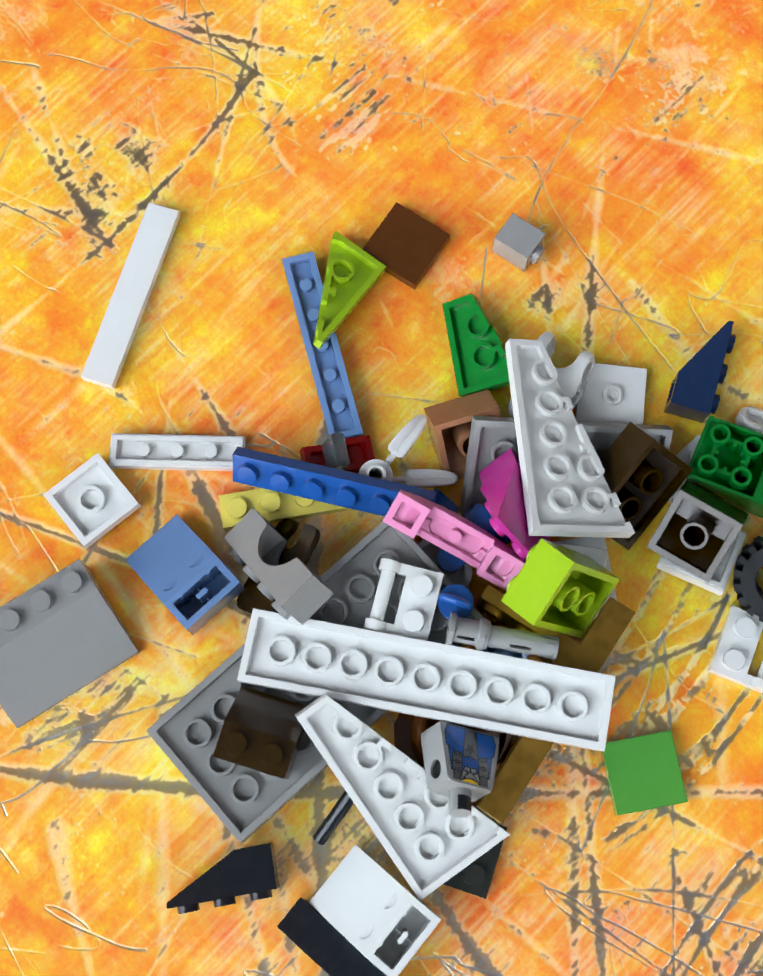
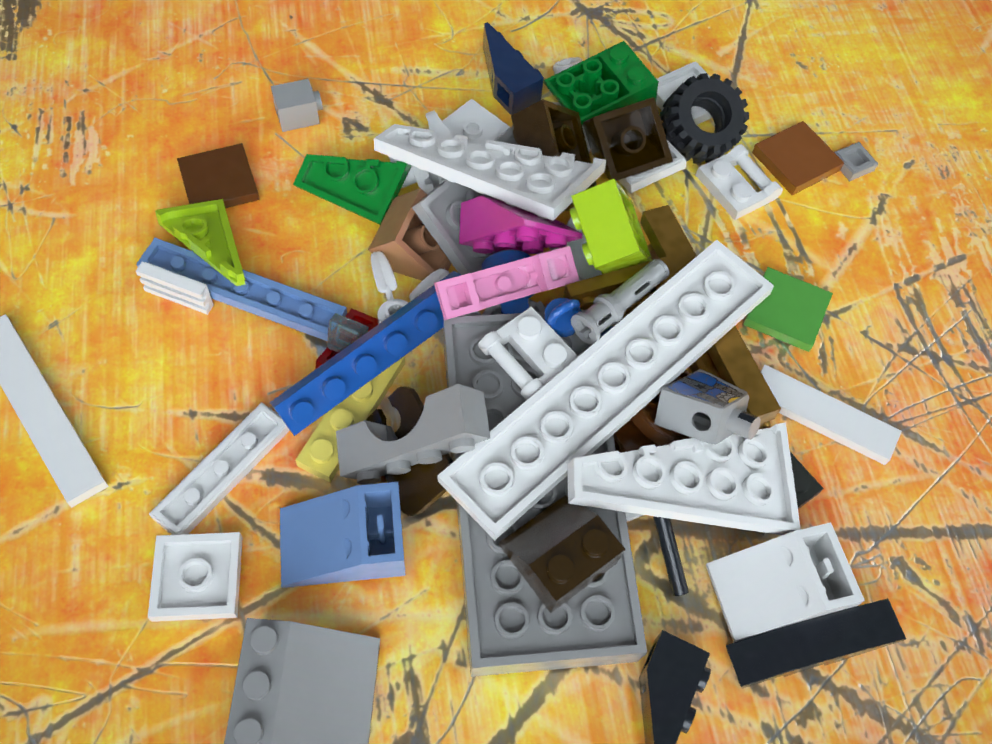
camera: 60 degrees left, 15 degrees down
none -> white tile [136,262,214,315]
none -> white tile [761,365,902,465]

